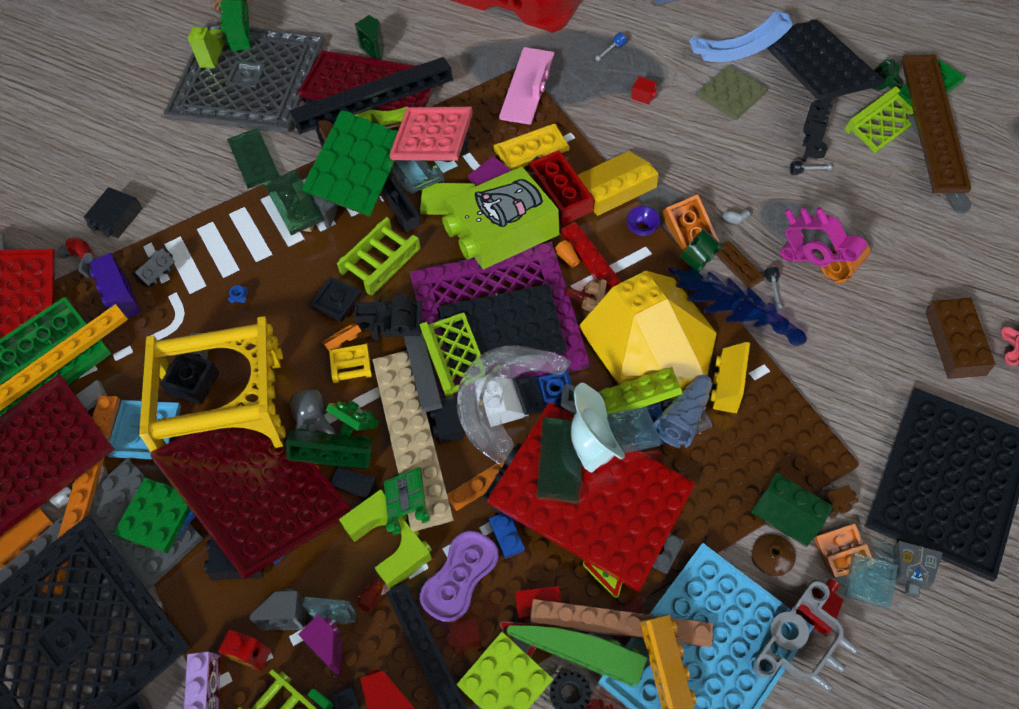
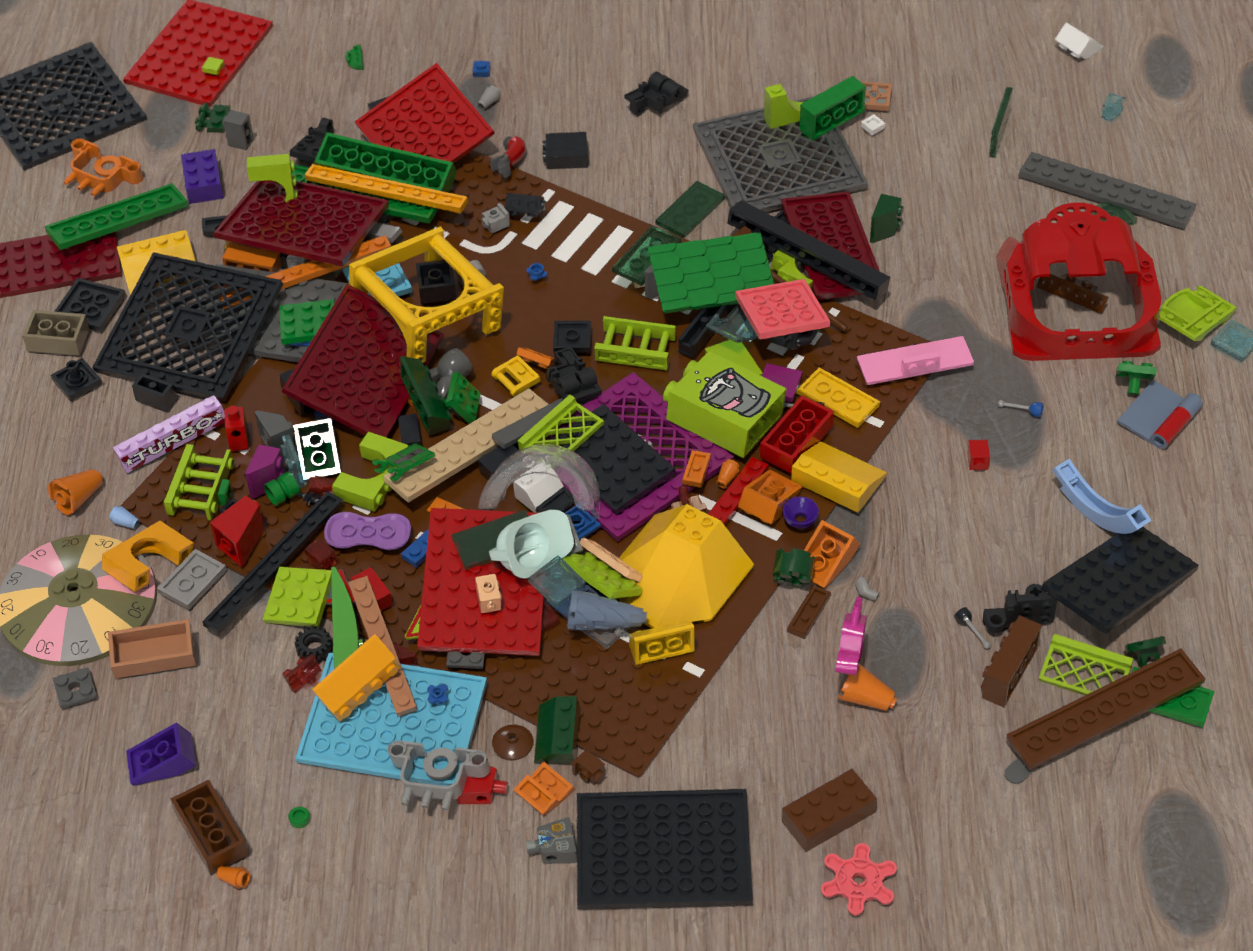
camera: 60 degrees right, 10 degrees down
dark purple brick [89,253,142,319] -> none
clear blue plant [668,267,807,346] -> none
olive plate [697,65,768,120] -> none
hinge [764,267,783,311] -> none
clear light blue plate [844,553,898,610] -> none
none -> green wheel [264,472,300,506]
none -> slope [293,418,341,481]
none -> black plant [298,491,322,505]
none -> blue plate [427,684,448,705]
none -> light nougat head [475,574,502,613]
none -> light grey brick [481,203,510,234]
none -> light nougat tile [580,538,643,582]
none -> black plate [624,71,689,116]
none -> orange plate [682,450,711,488]
none -> orange slope [738,469,803,524]
none -> white plate [861,114,885,135]
none -> reddish brown brick [980,615,1042,708]

